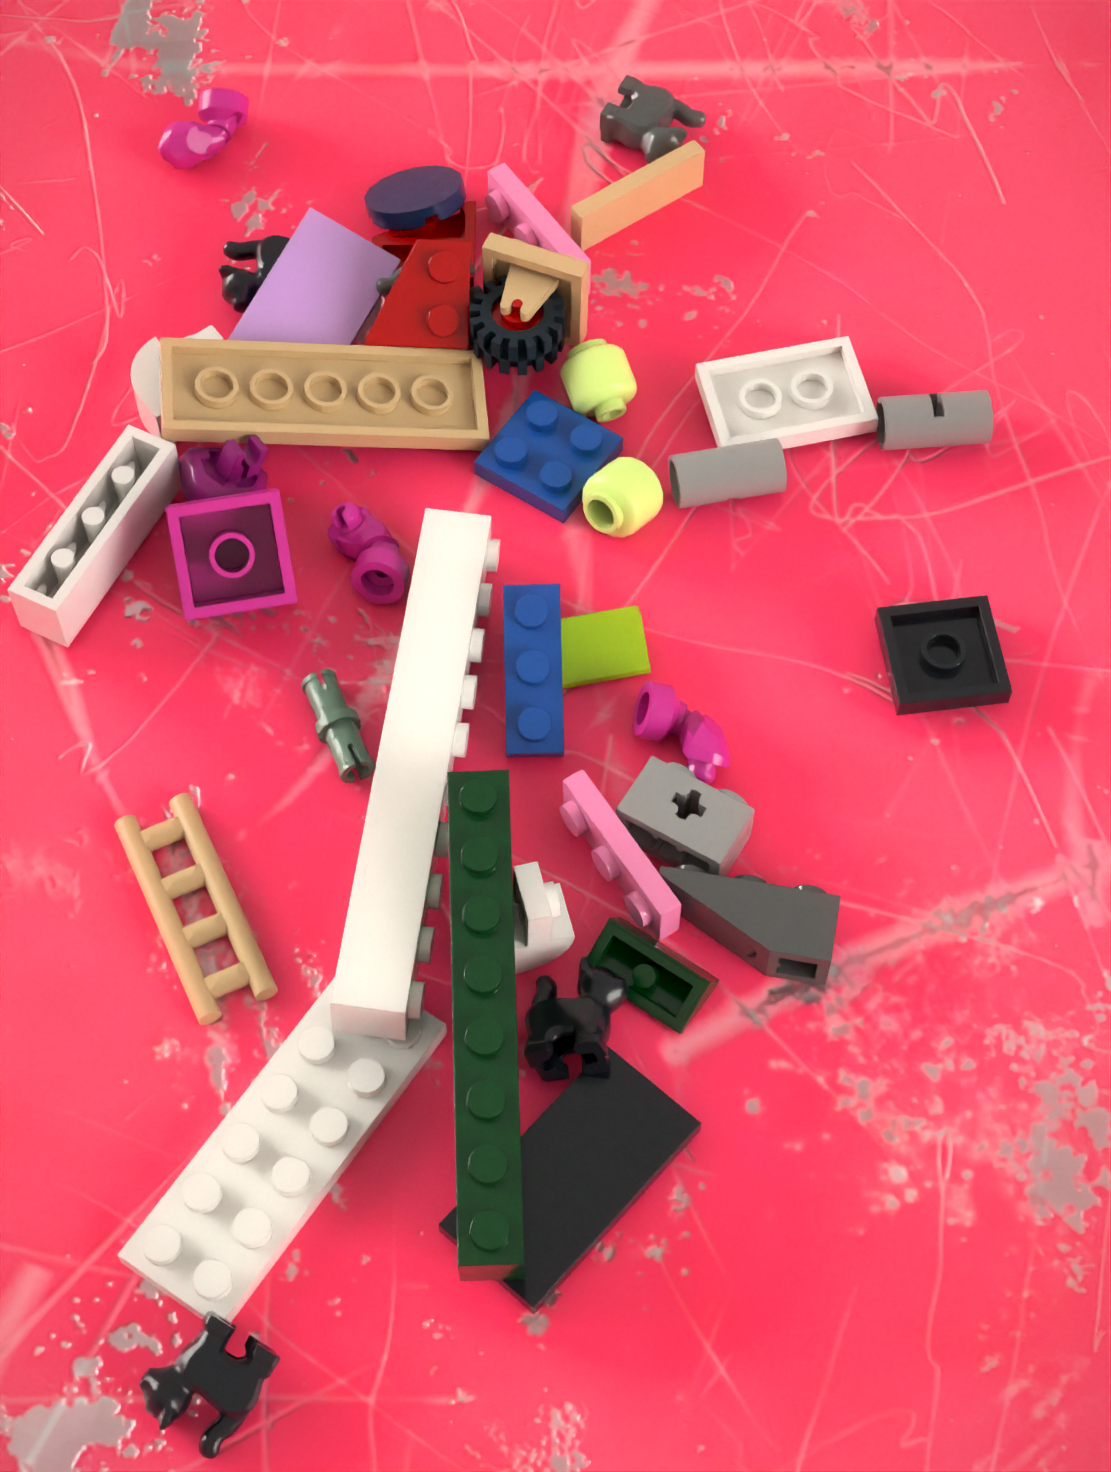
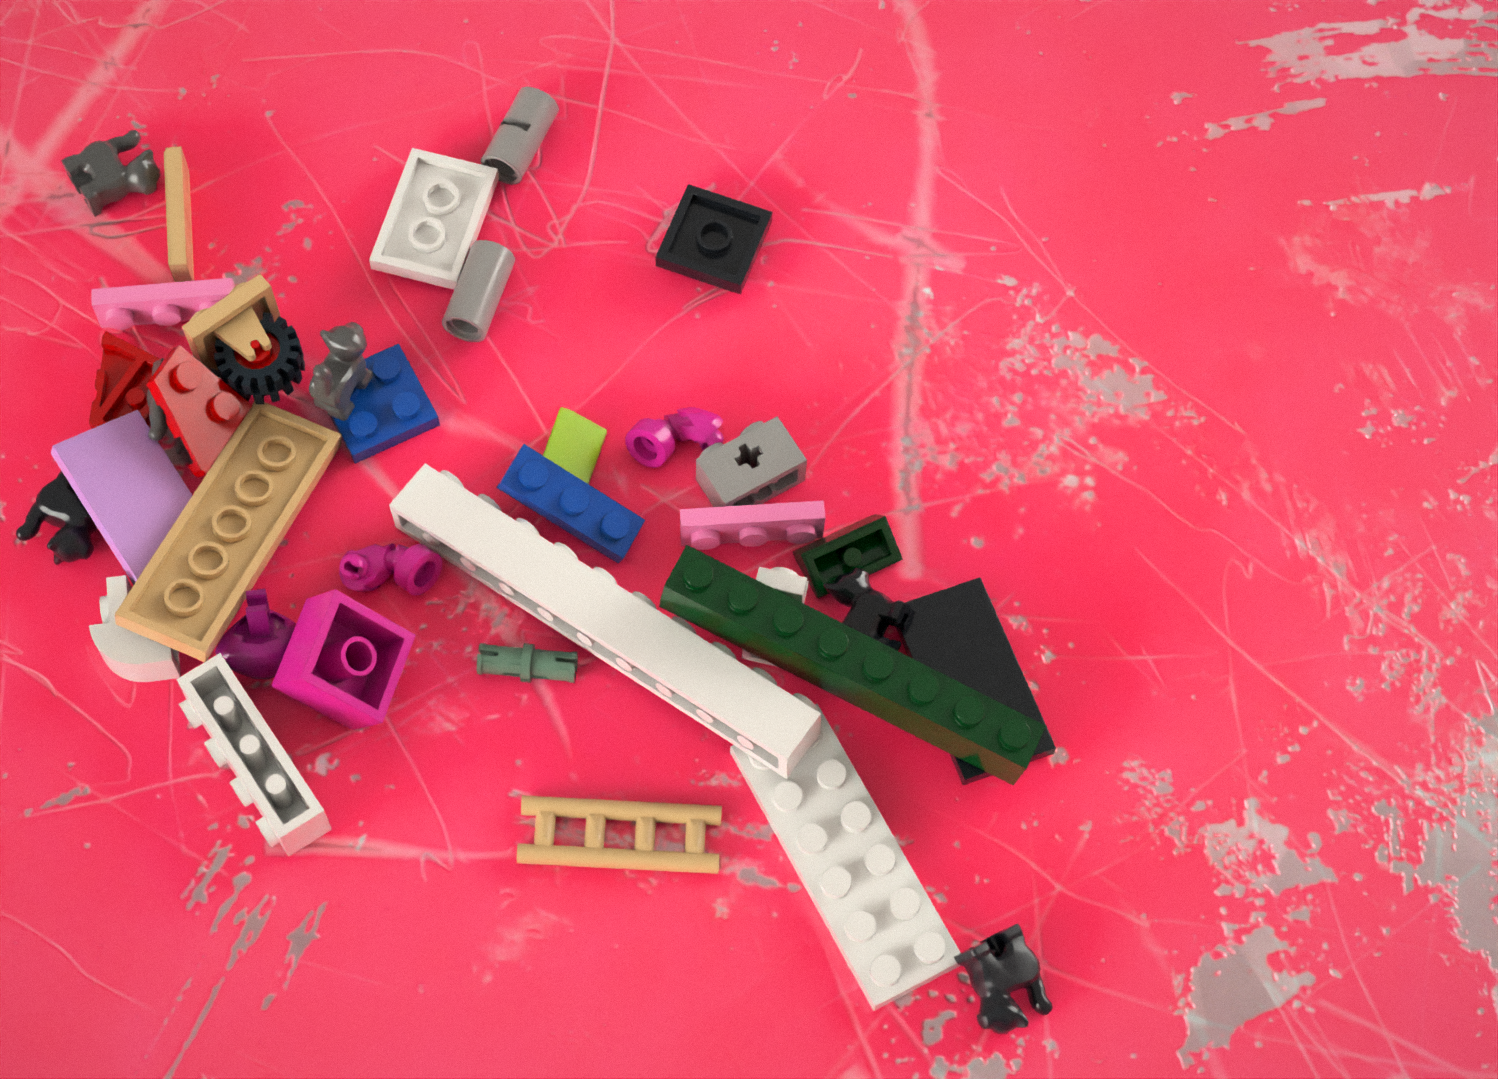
camera: 65 degrees left, 5 degrees up
tile [364,165,467,231] -> none
yellowish green head [560,339,637,423] -> none
yellowish green head [582,457,663,538] -> none
dark grey slope [659,865,841,986] -> none
none -> dark grey animal [309,322,373,421]

